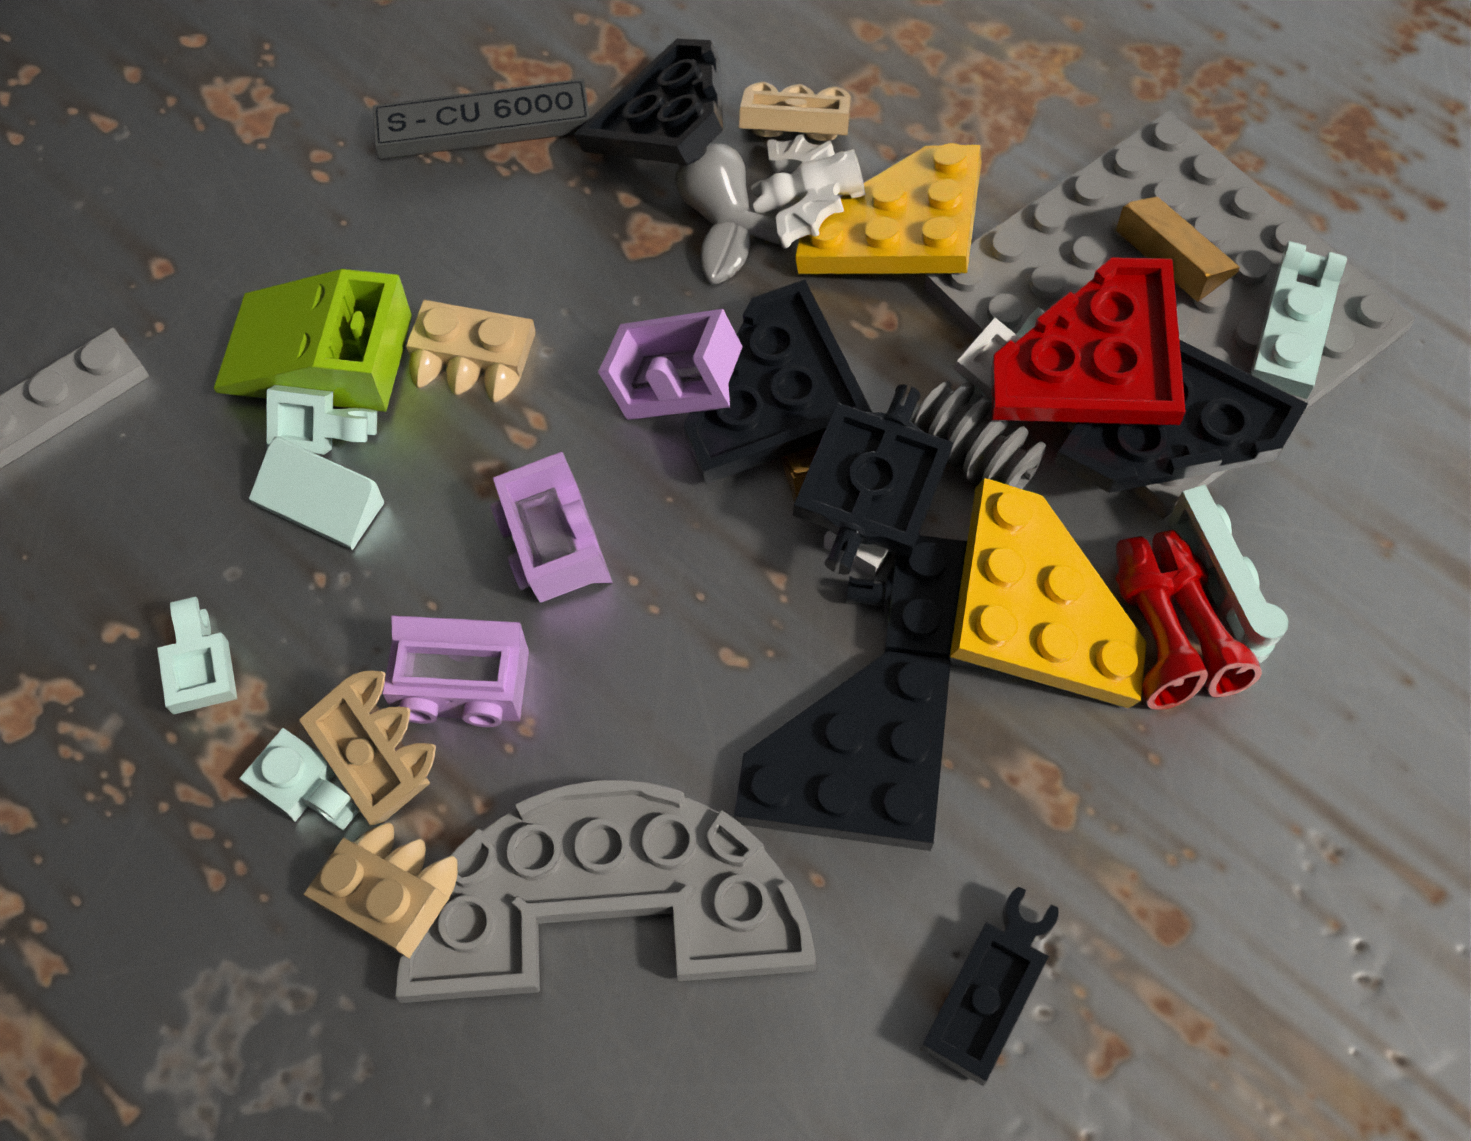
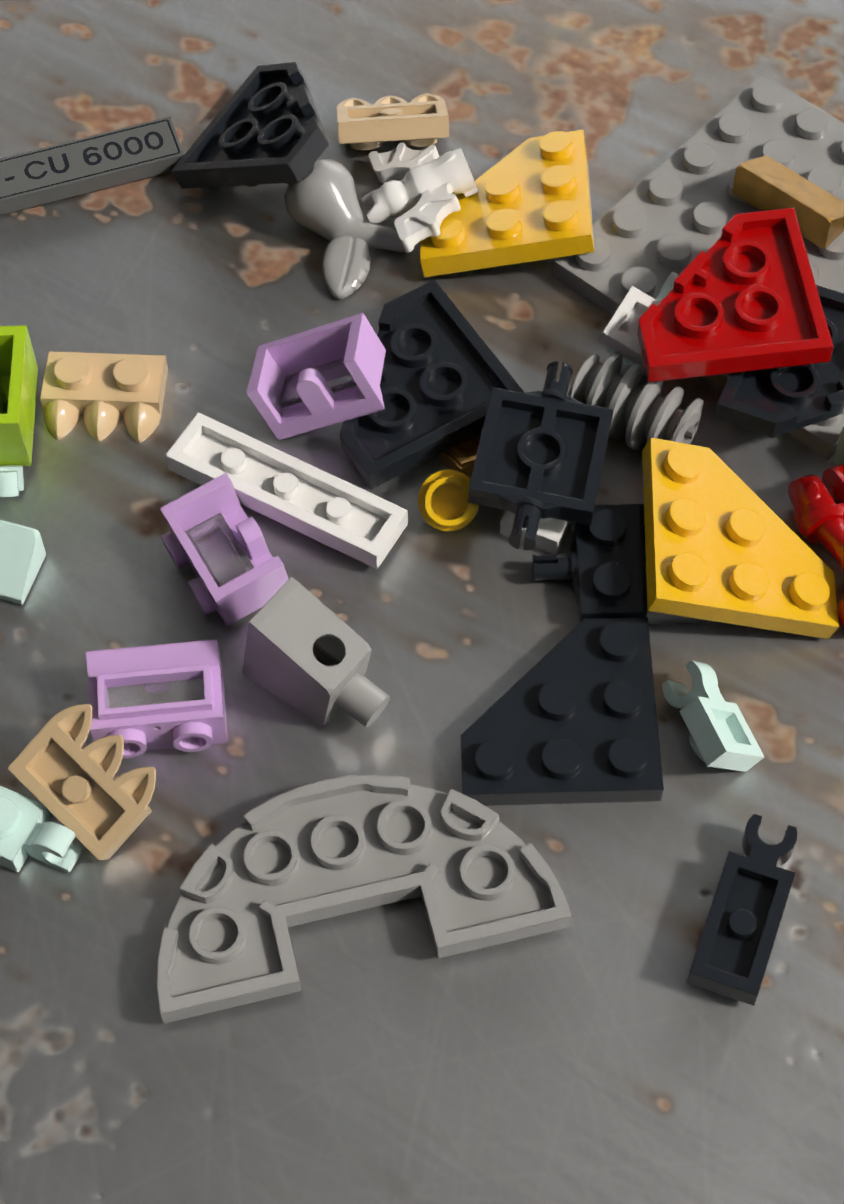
camera: 10 degrees left, 5 degrees down
tan plate [303,823,458,959] -> none
none -> white plate [165,412,408,569]
none -> light grey torso [242,577,391,728]
none -> yellow plate [418,469,479,531]
none -> light aqua plate [662,660,765,772]

